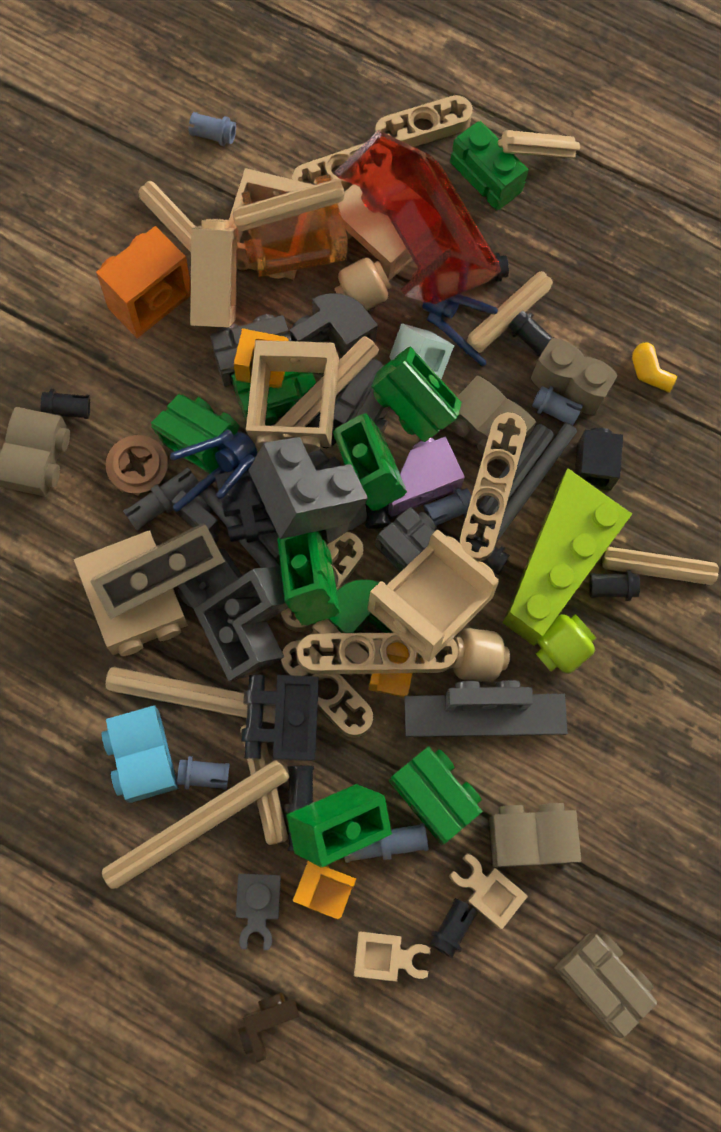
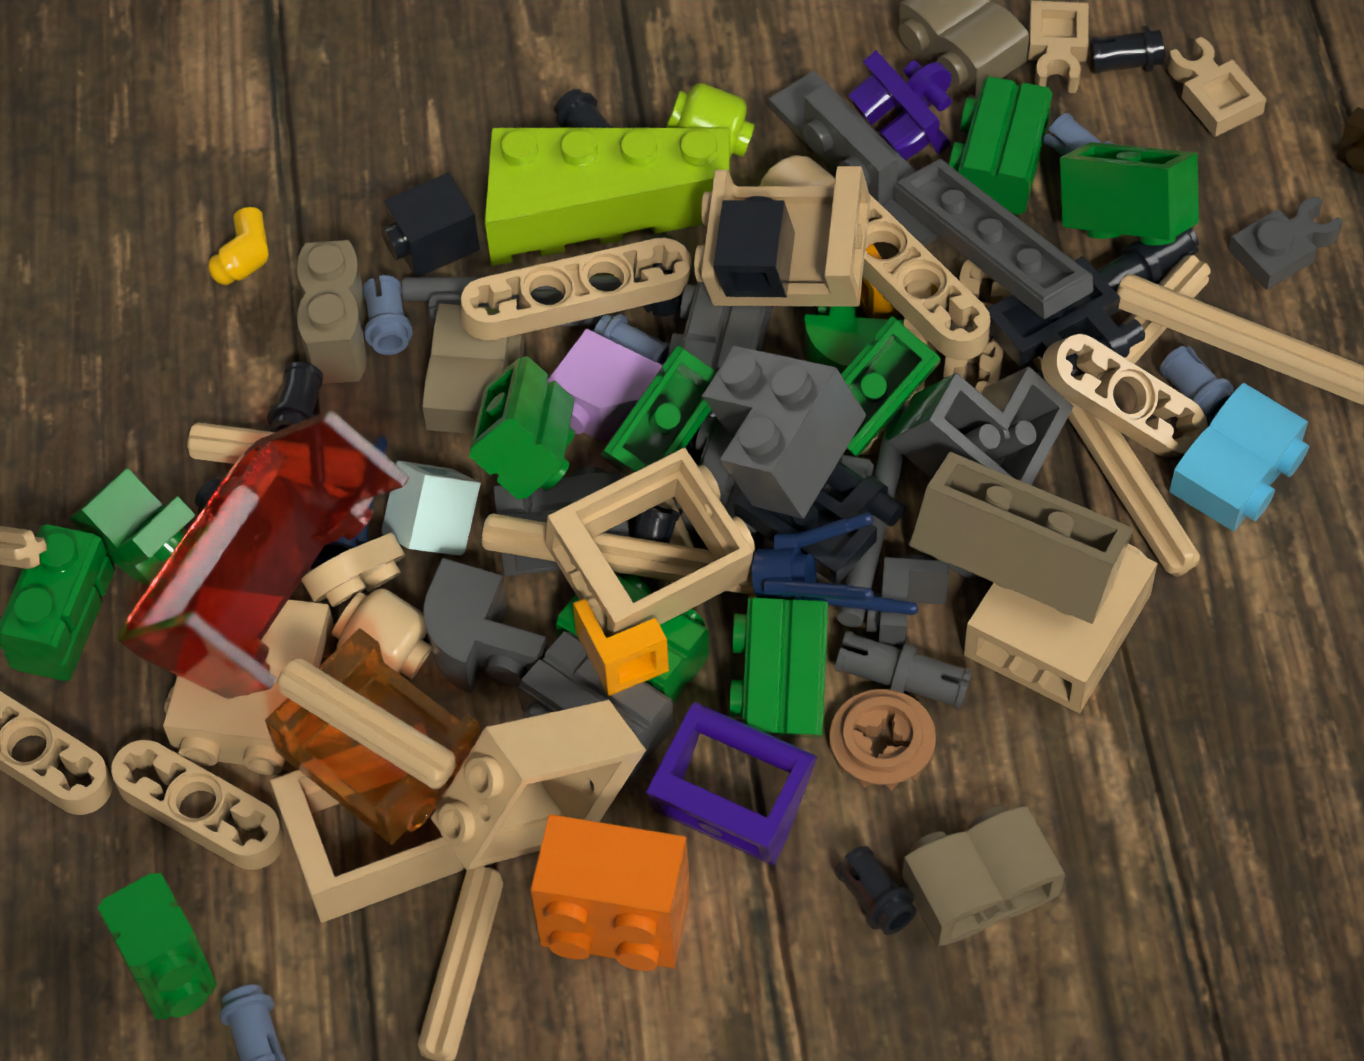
camera: 115 degrees left, 15 degrees down
light orange panel [293,861,356,919] -> none
tan axle [602,547,719,585] -> none
none -> brick [69,468,198,586]
none -> green brick [97,873,217,1020]
none -> tan plate [301,533,406,607]
none -> dark purple tile [646,702,817,866]
none -> black brick [714,196,795,298]
none -> dark purple hips [848,50,952,160]
none -> dark grey tile [893,159,1093,319]
none -> tan beam [1042,334,1208,458]

